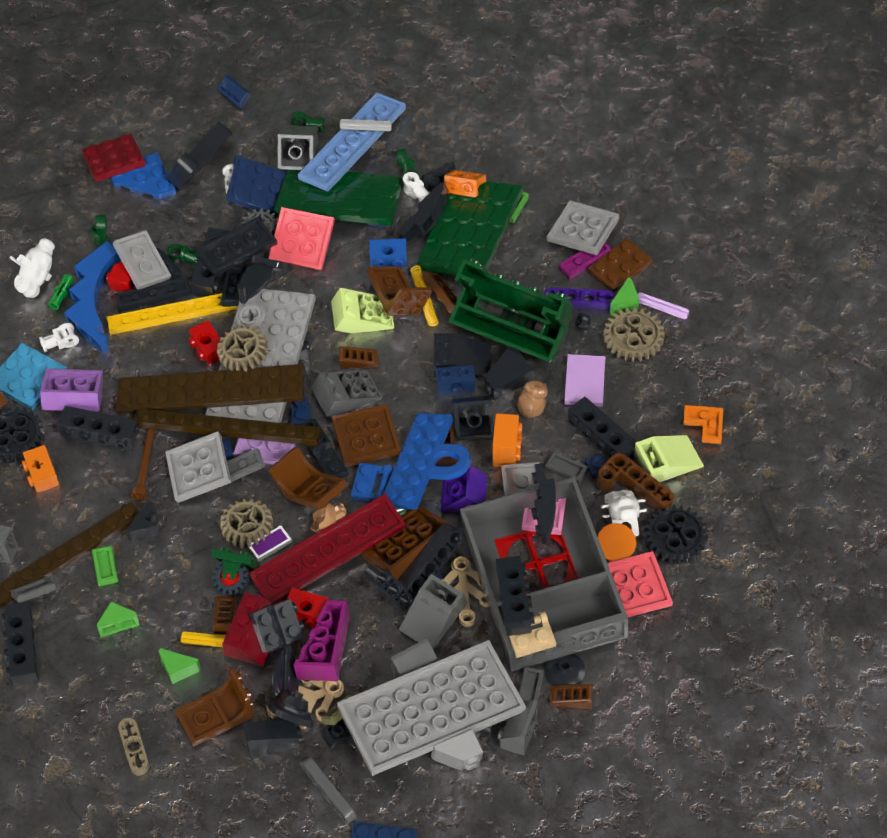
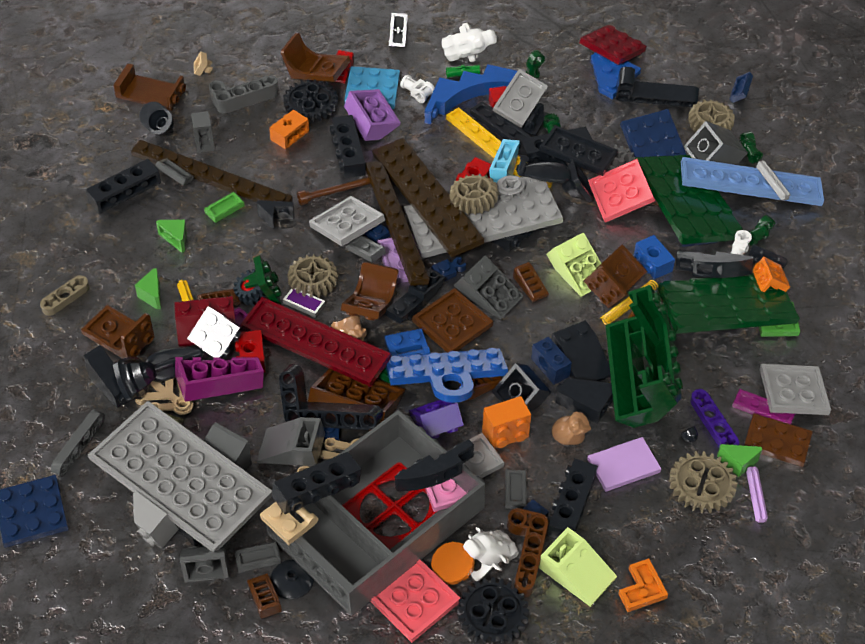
camera: 60 degrees right, 5 degrees down
none -> medium azure slope [489,139,520,183]
none -> dark tan gear [688,99,735,133]

